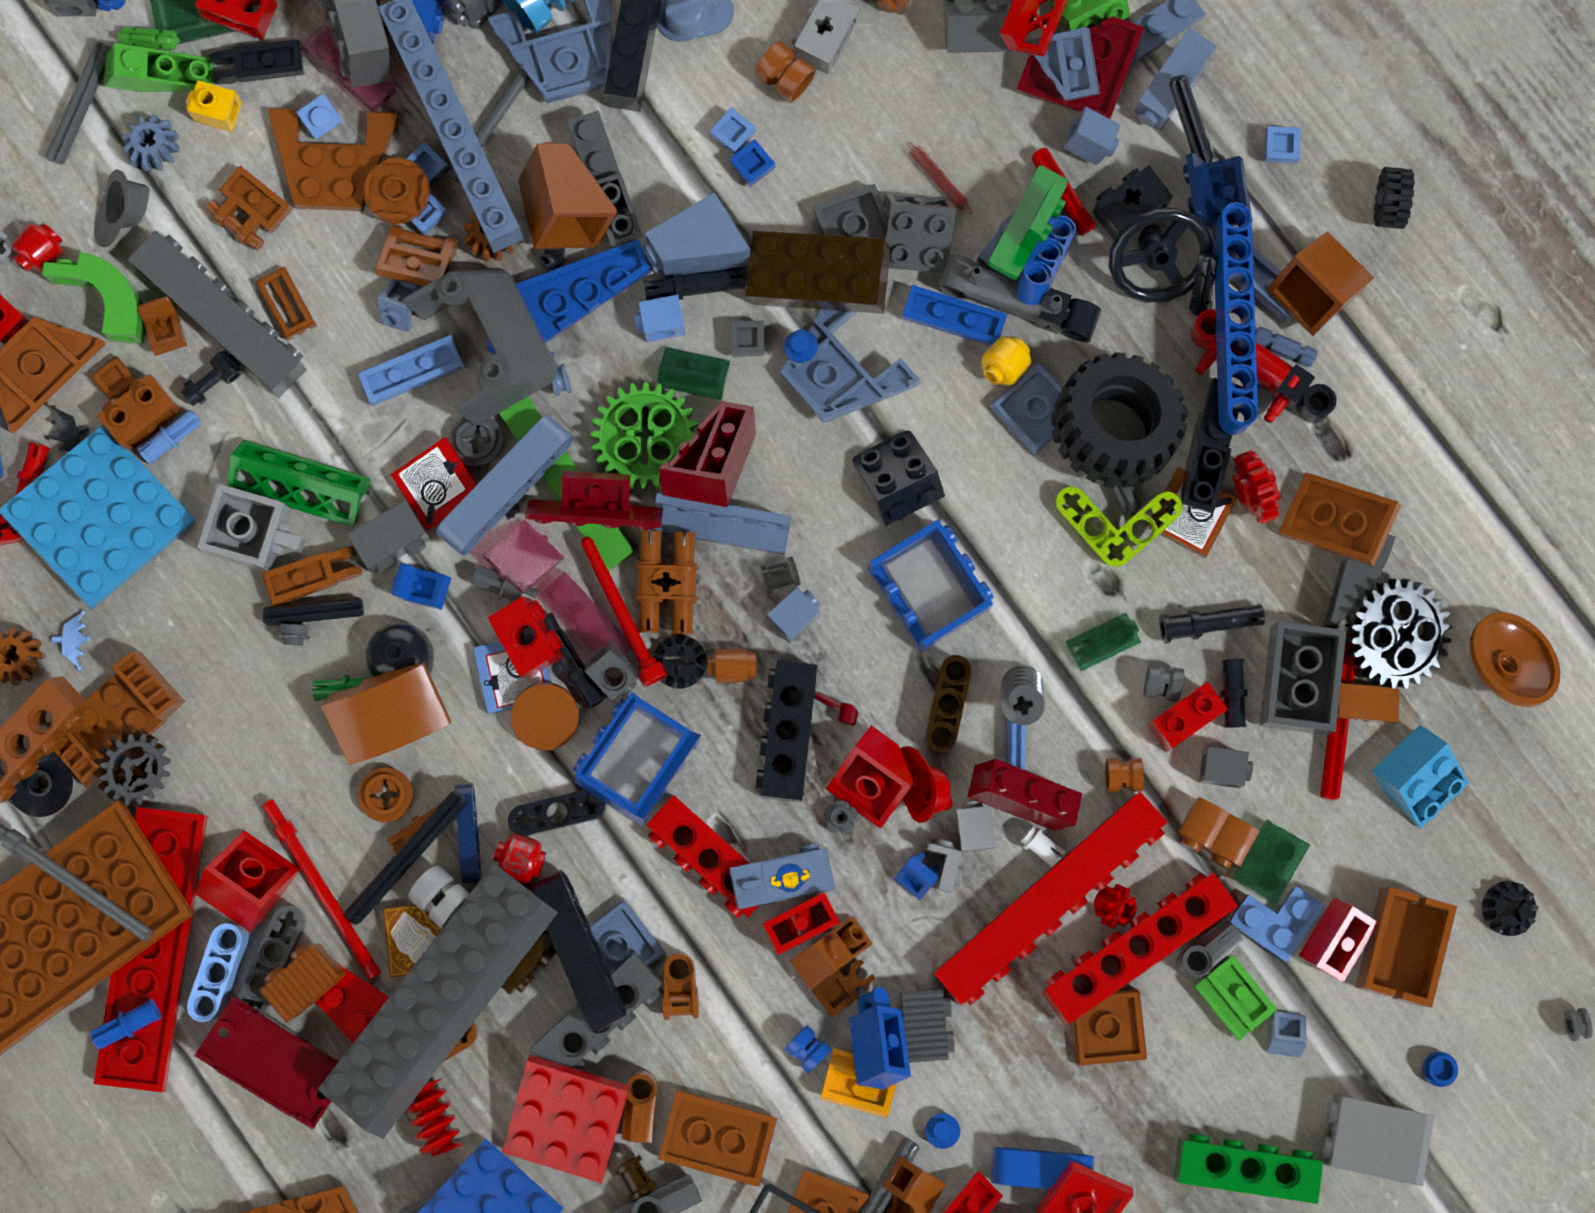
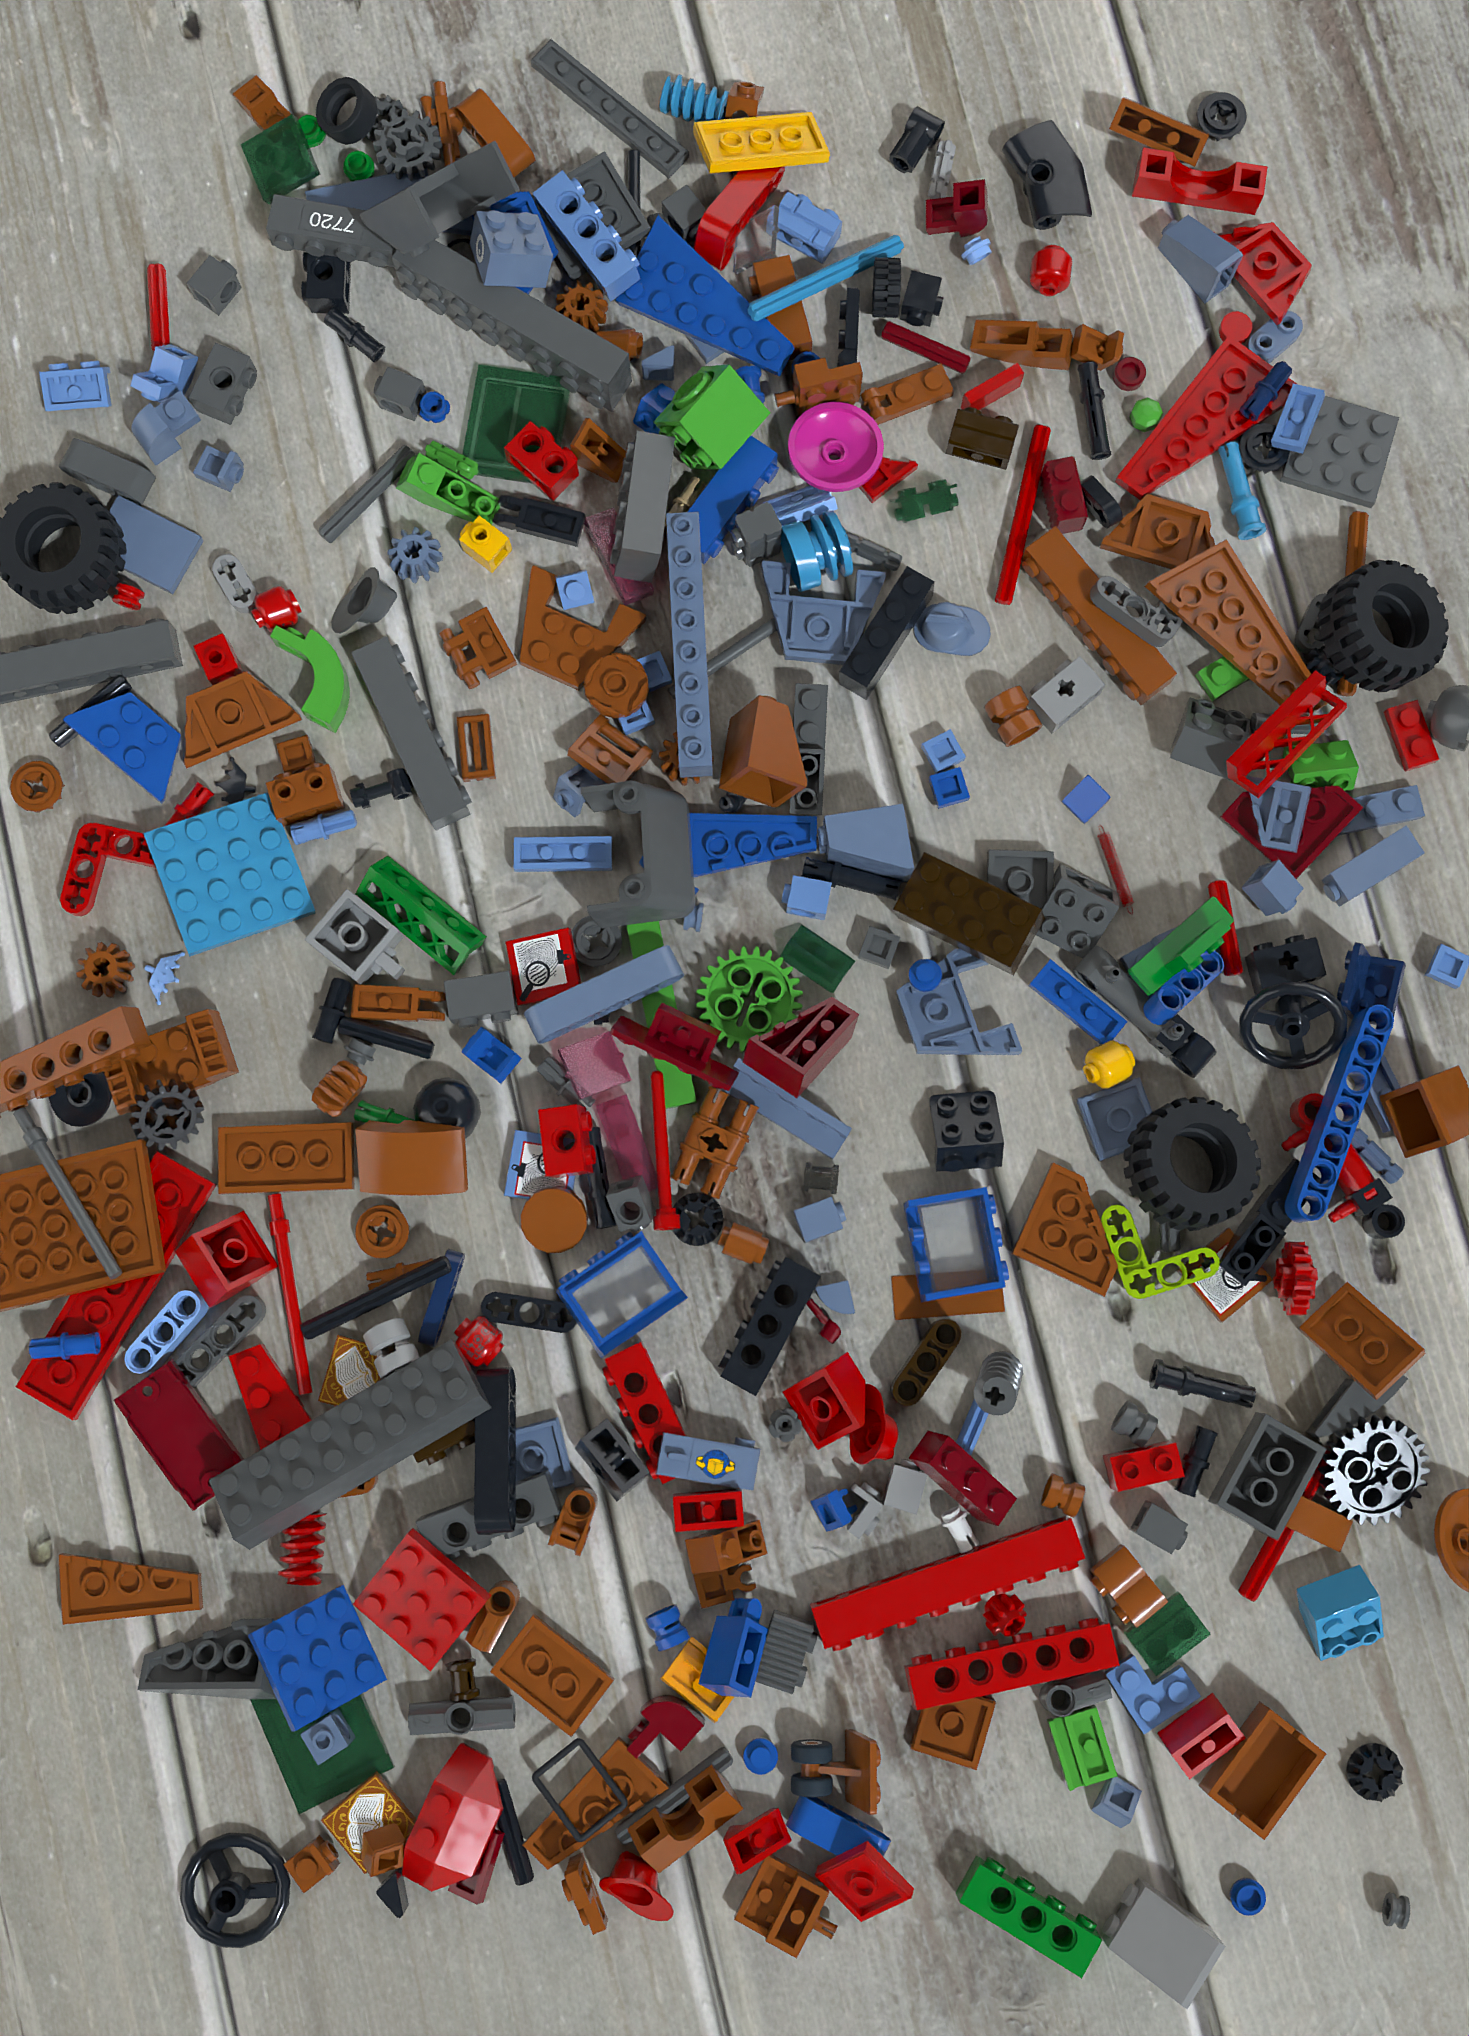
camera: 25 degrees right, 0 degrees up
dark orange bracket [137,297,187,356] -> none
dark orange brick [260,943,346,1023] -> none
clear green hinge [1066,613,1141,672] -> none
black axle [1169,74,1213,164] -> none
black axle [1189,253,1218,316] -> none
none -> dark orange plate [218,1122,355,1195]
none -> black axle [312,978,351,1044]
none -> dark orange gear [312,1060,367,1117]
none -> black brick [574,1418,650,1502]
none -> dark red brick [626,1695,705,1759]
none -> dark orange plate [791,1729,881,1815]
none -> sand blue tile [815,1280,855,1314]
none -> dark orange sticker [891,1269,1005,1320]
none -> dark orange plate [1011,1163,1118,1297]
none -> blue slope [1061,775,1111,824]

